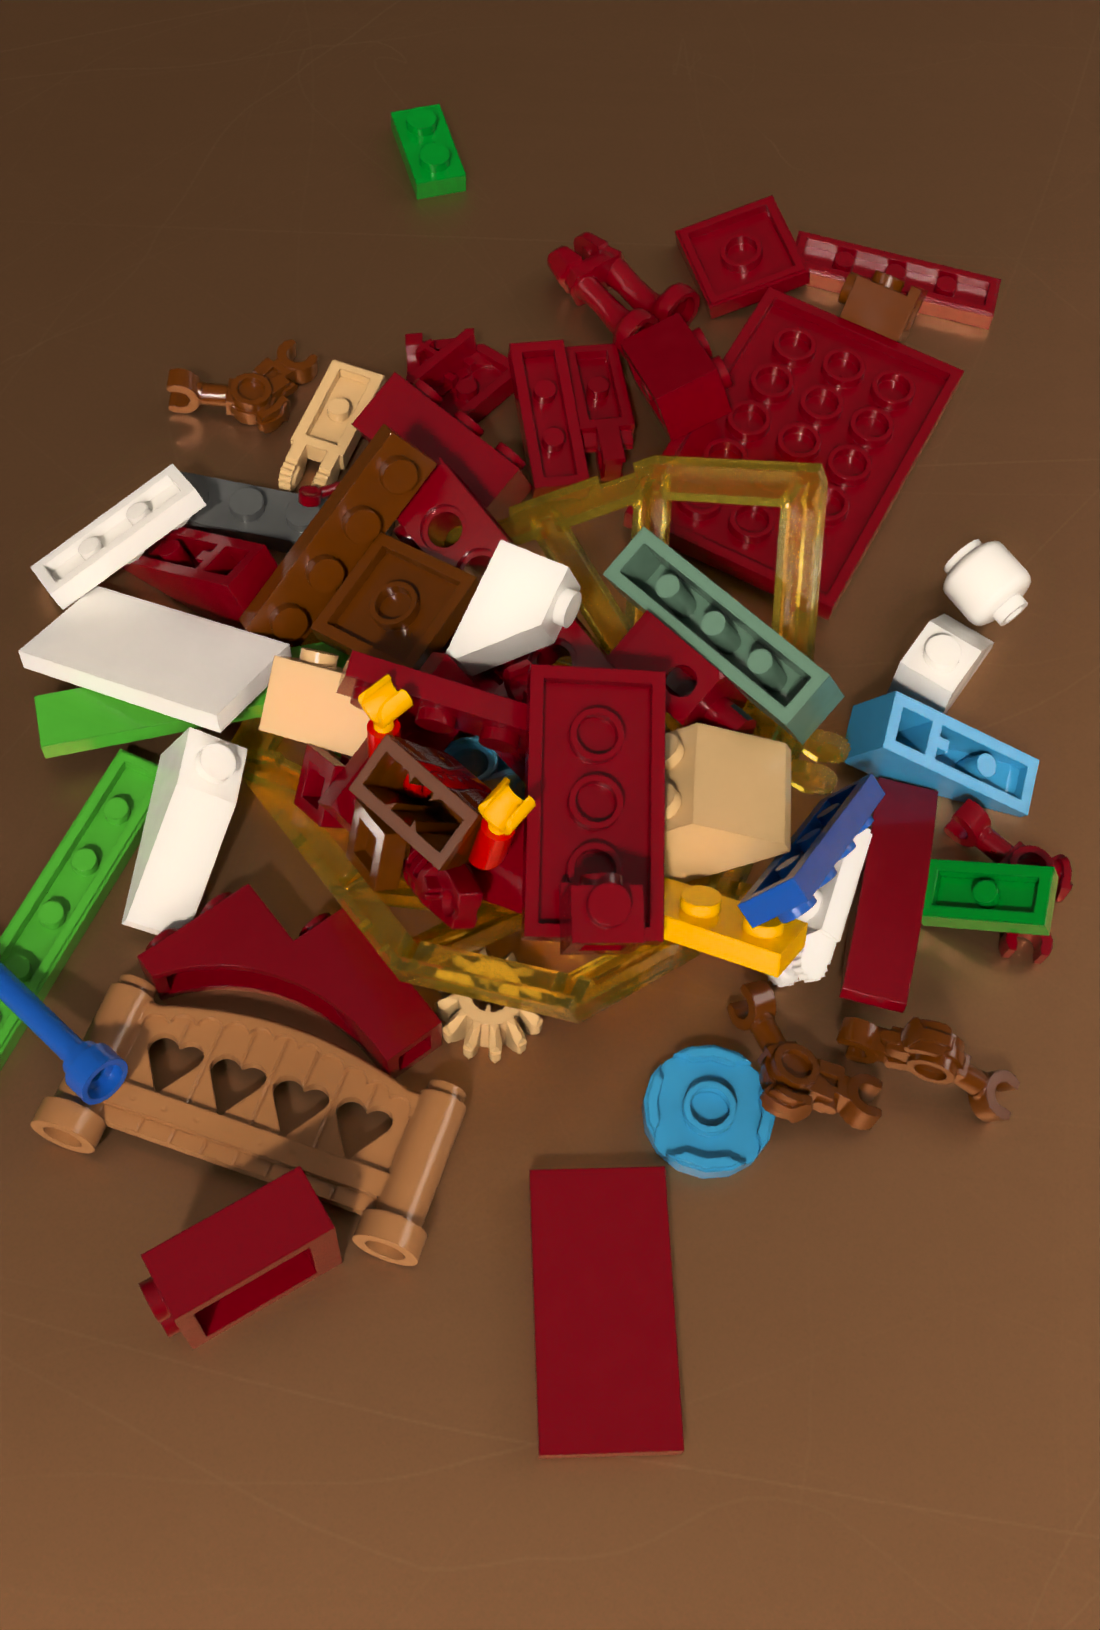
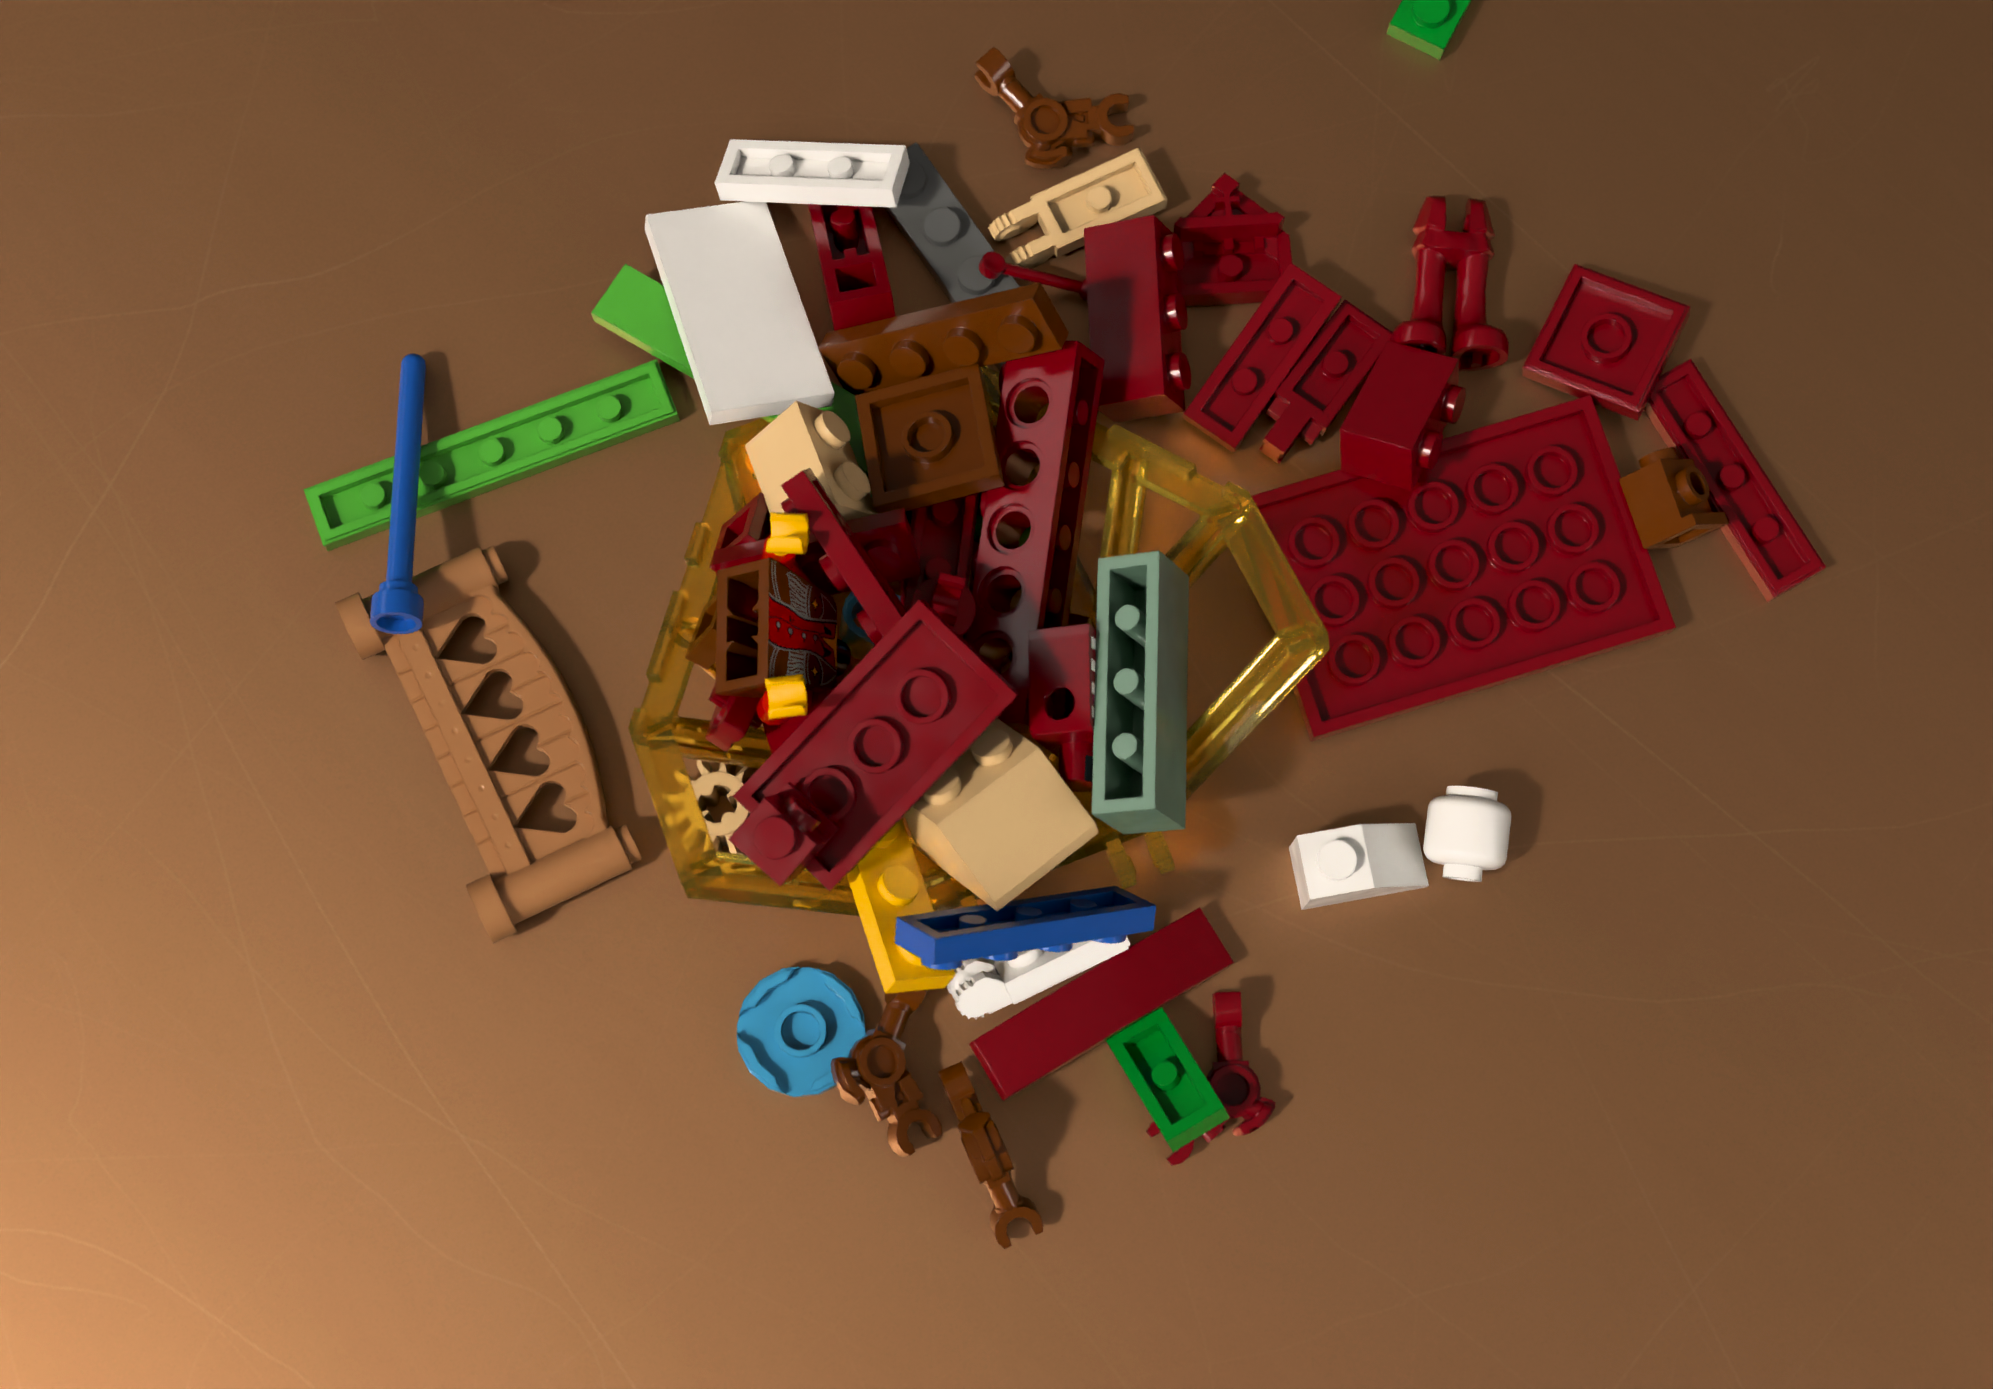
camera: 50 degrees right, 15 degrees up
white slope [121,727,248,935] -> none
dark red arch [137,883,443,1079] -> none
dark red window [139,1165,342,1349] -> none
white slope [445,540,582,676] -> none
dark red tile [529,1166,684,1459] -> none
dark azure slope [840,691,1040,817] -> none

